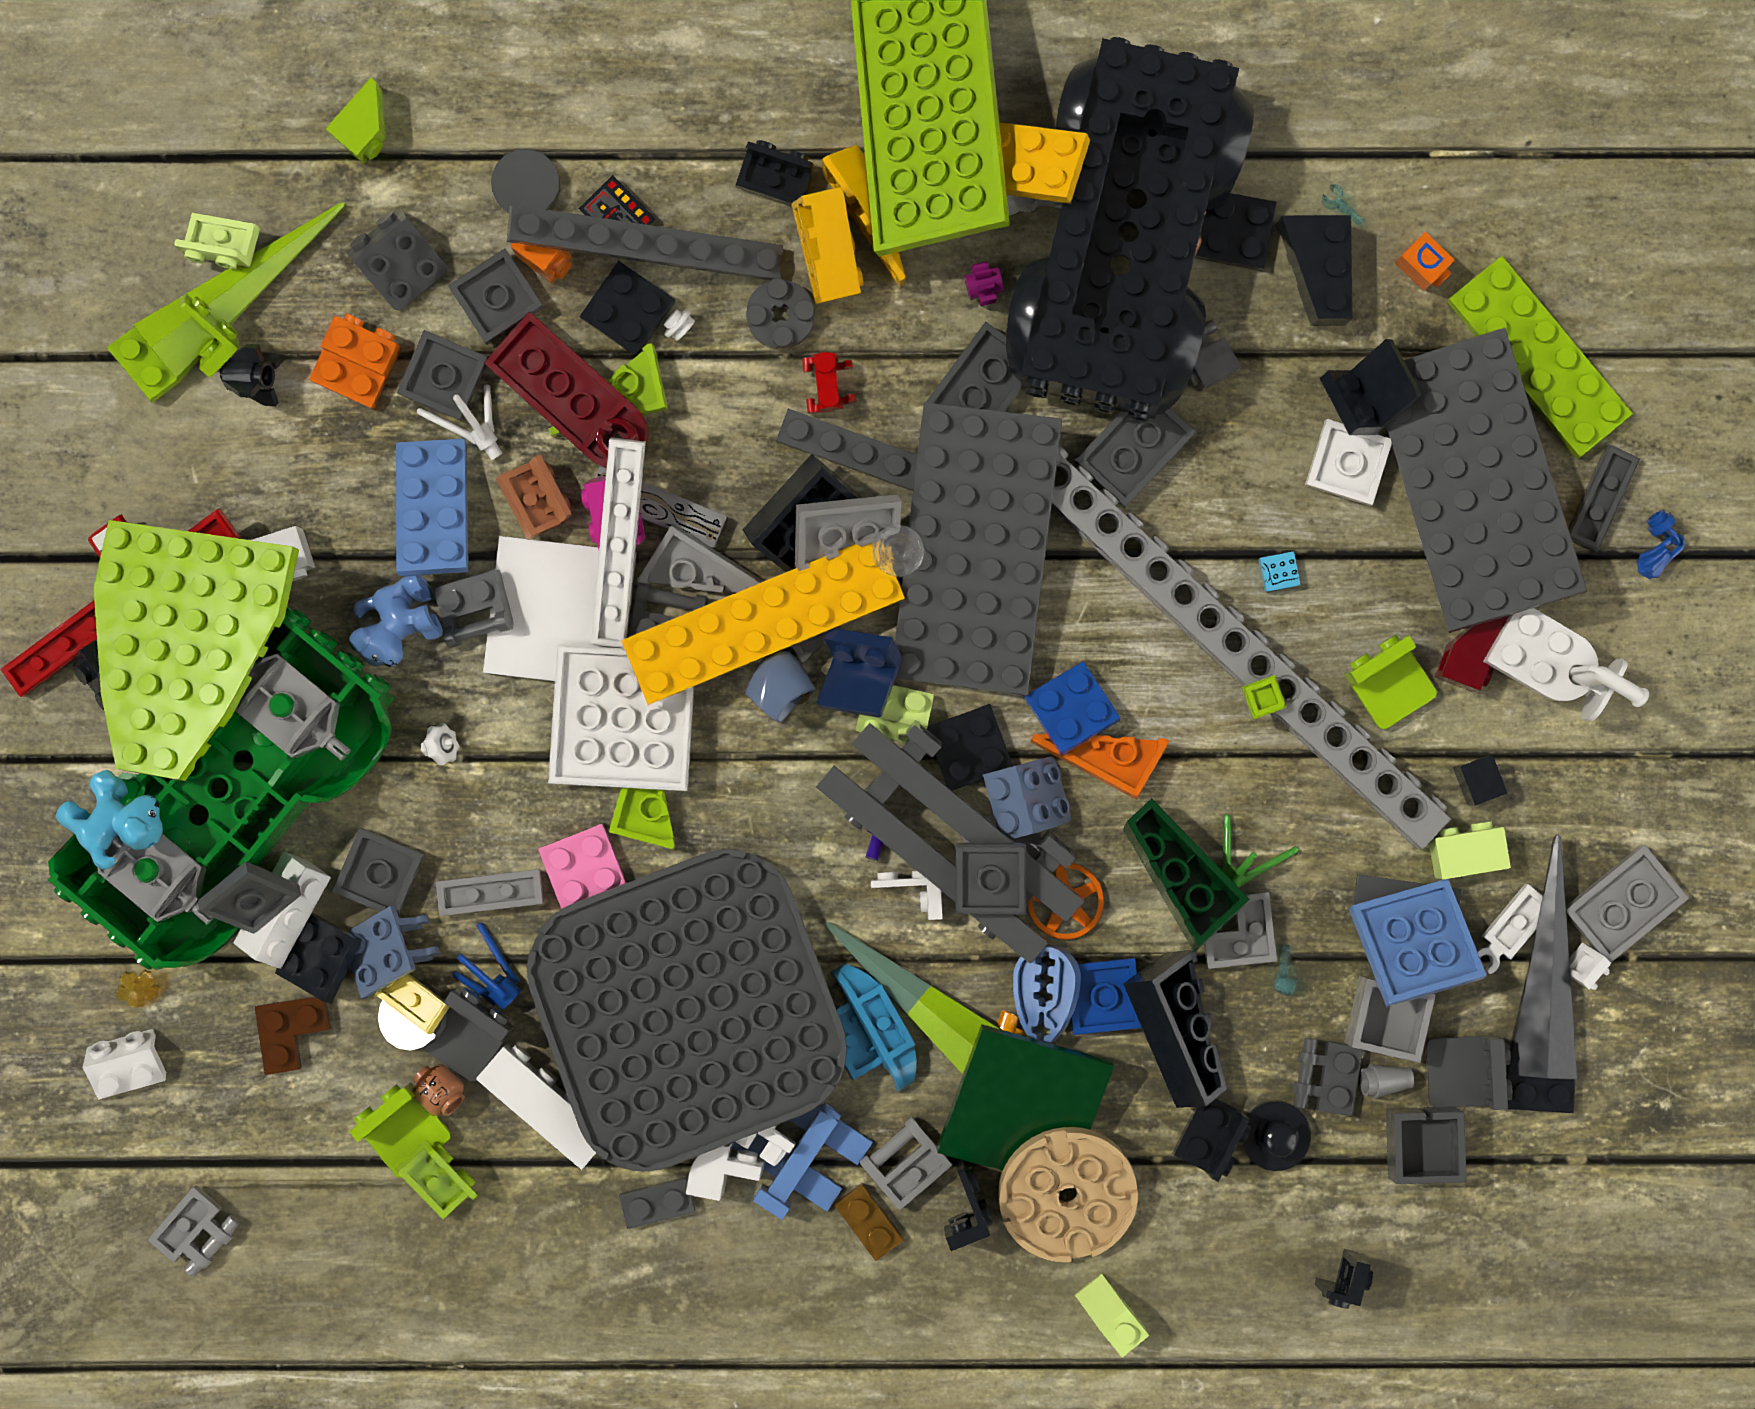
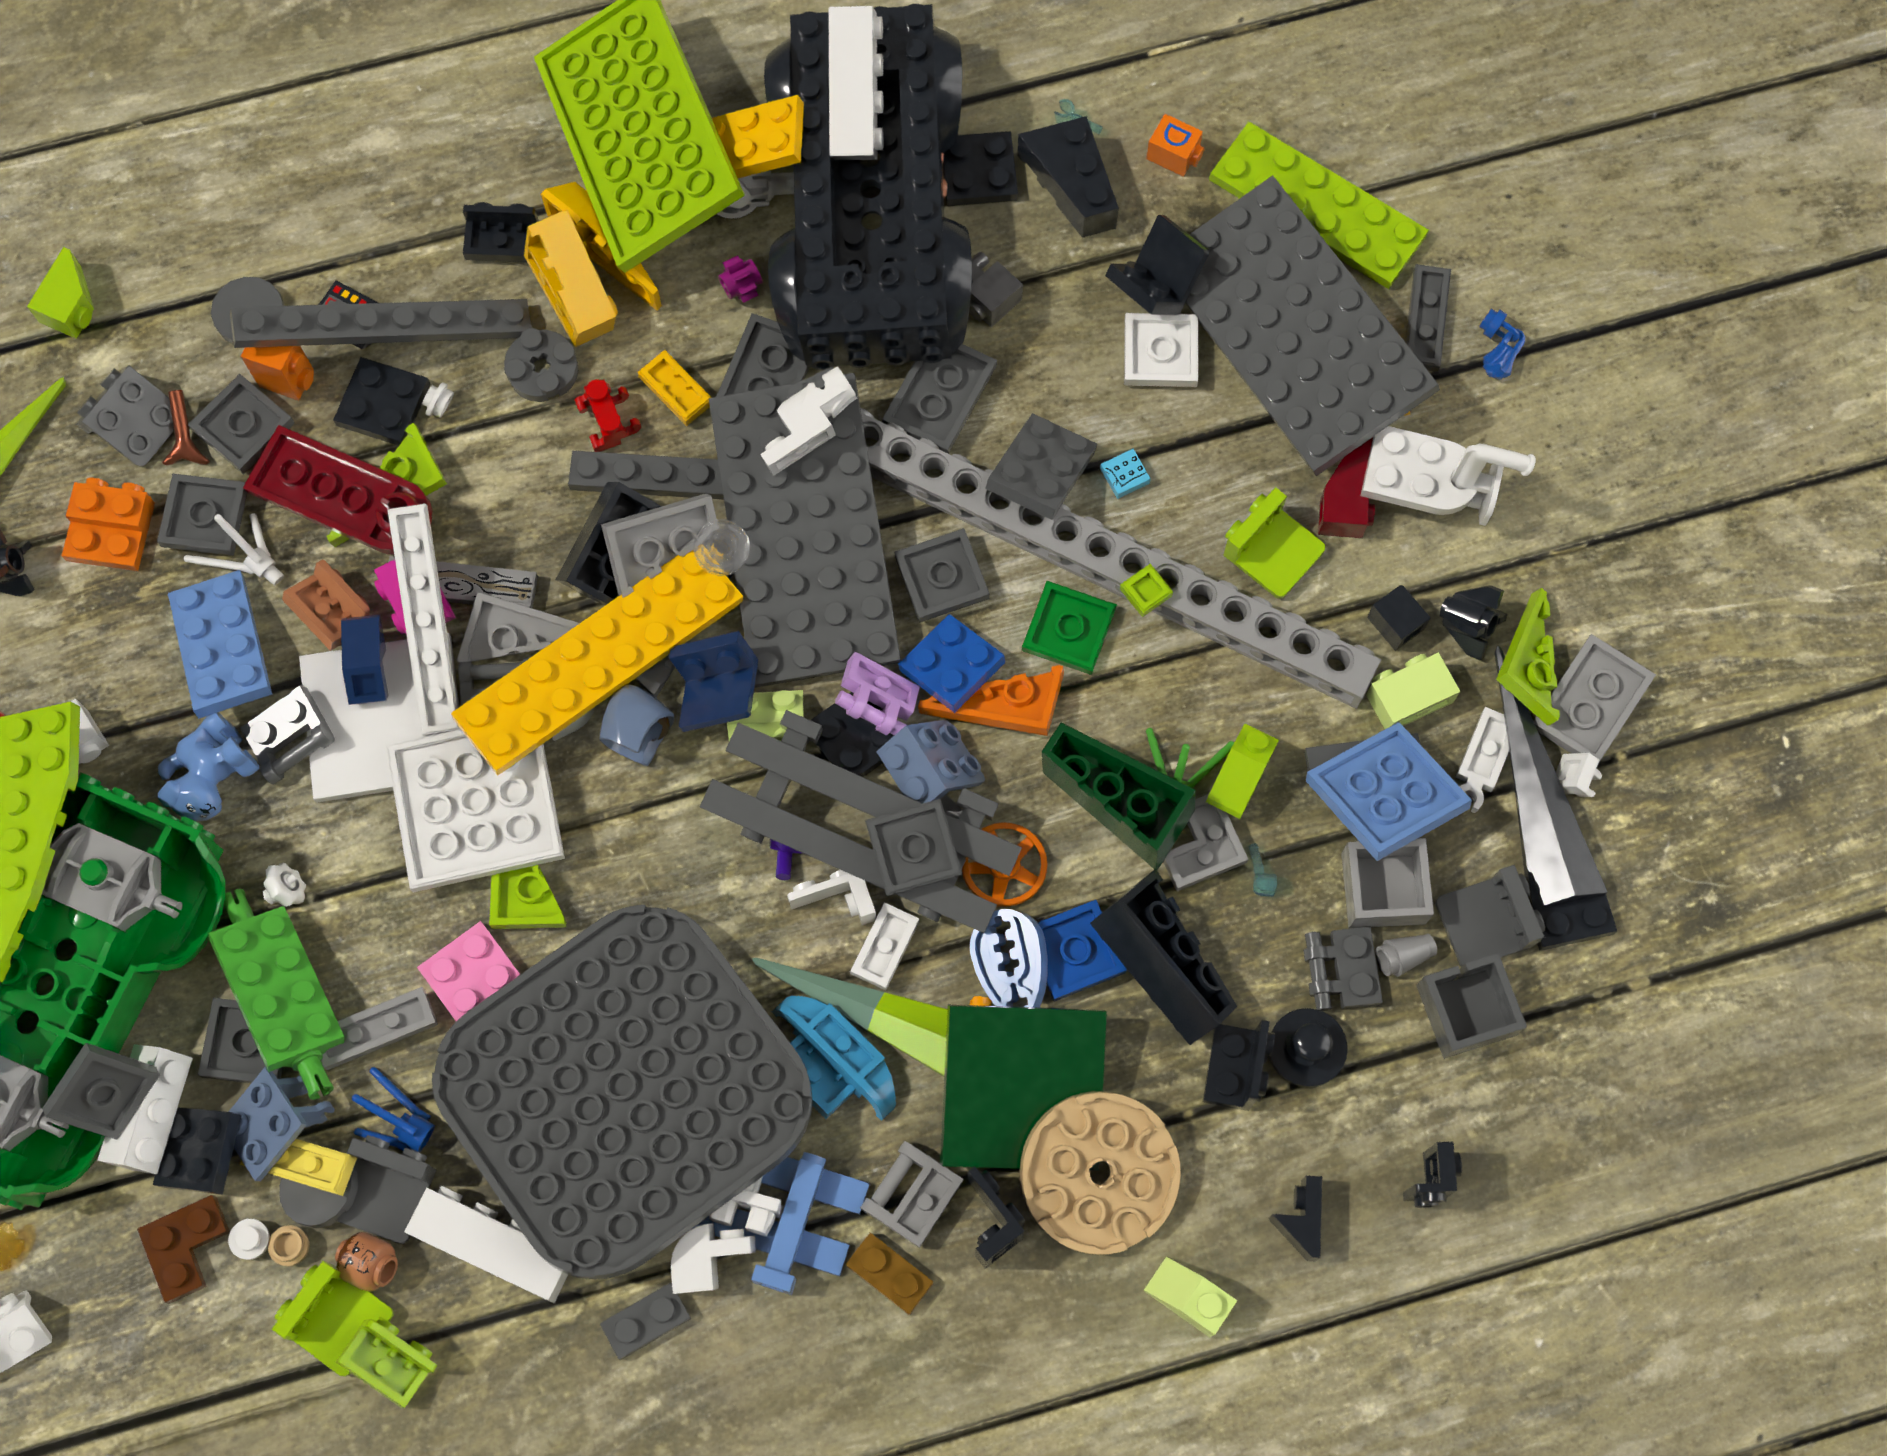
camera: 10 degrees left, 15 degrees down
none -> copper piece [162,390,210,465]
none -> bright green plate [209,889,344,1100]
none -> white plate [228,1219,270,1260]
none -> tan plate [268,1225,310,1266]
none -> dark blue slope [341,615,389,705]
none -> yellow plate [637,350,712,427]
none -> white plate [761,366,857,476]
none -> white brick [829,6,884,160]
none -> lavender plate [835,652,920,735]
none -> white plate [850,902,919,991]
none -> dark grey plate [894,528,990,623]
none -> dark grey plate [985,413,1098,520]
none -> green tile [1021,581,1117,675]
none -> lime slope [1206,723,1279,819]
none -> black slope [1269,1175,1322,1262]
none -> black brick [1439,585,1508,660]
none -> lime wing [1496,588,1560,726]

